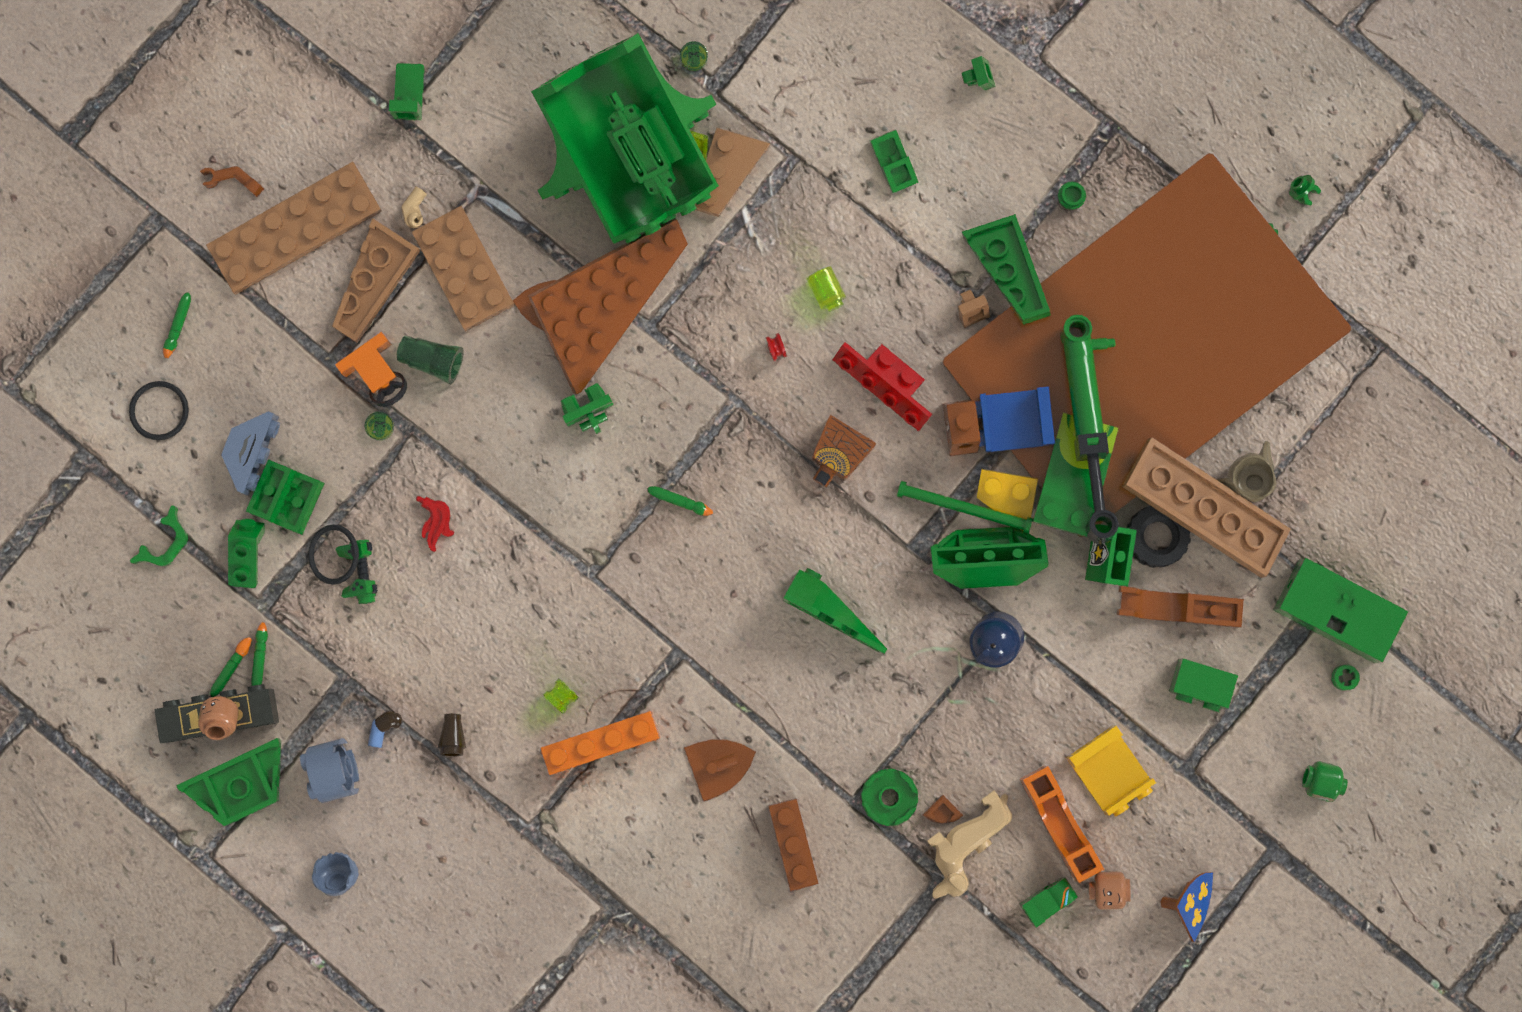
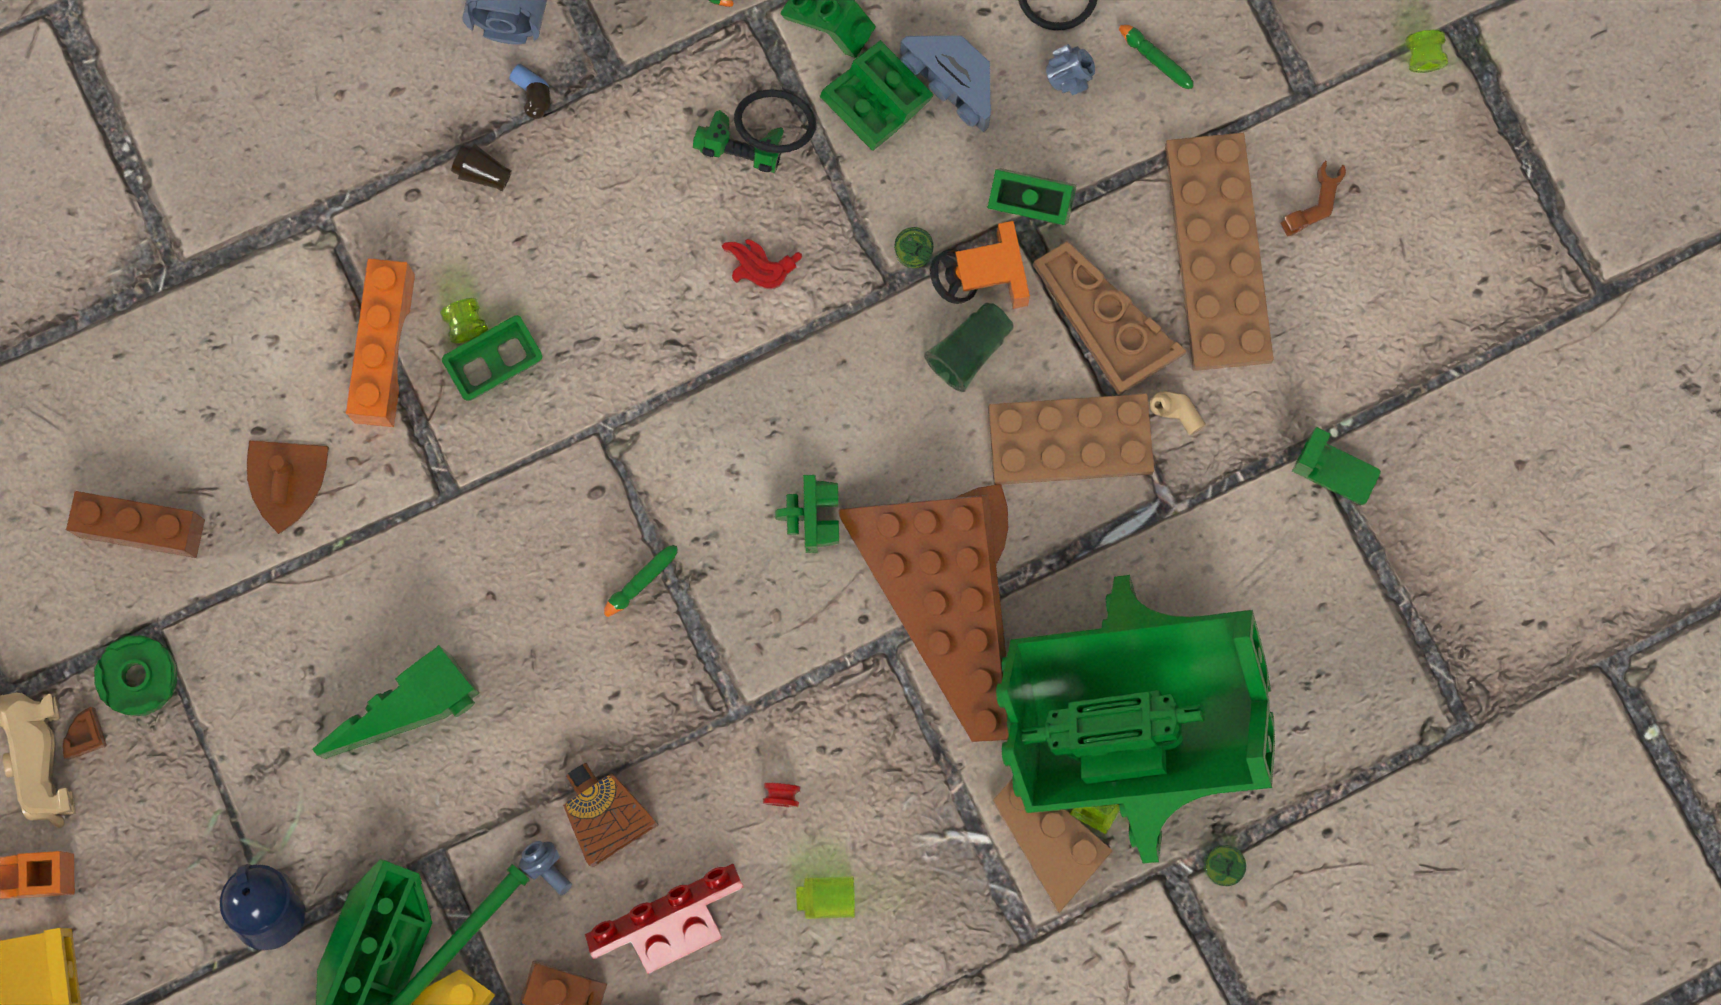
camera: 115 degrees right, 5 degrees down
none -> green piece [442,315,542,401]
none -> sand blue plate [519,841,572,896]
none -> green brick [987,168,1077,225]
none -> sand blue gear [1046,44,1095,95]
none -> clear neon green wheel [1405,30,1448,73]

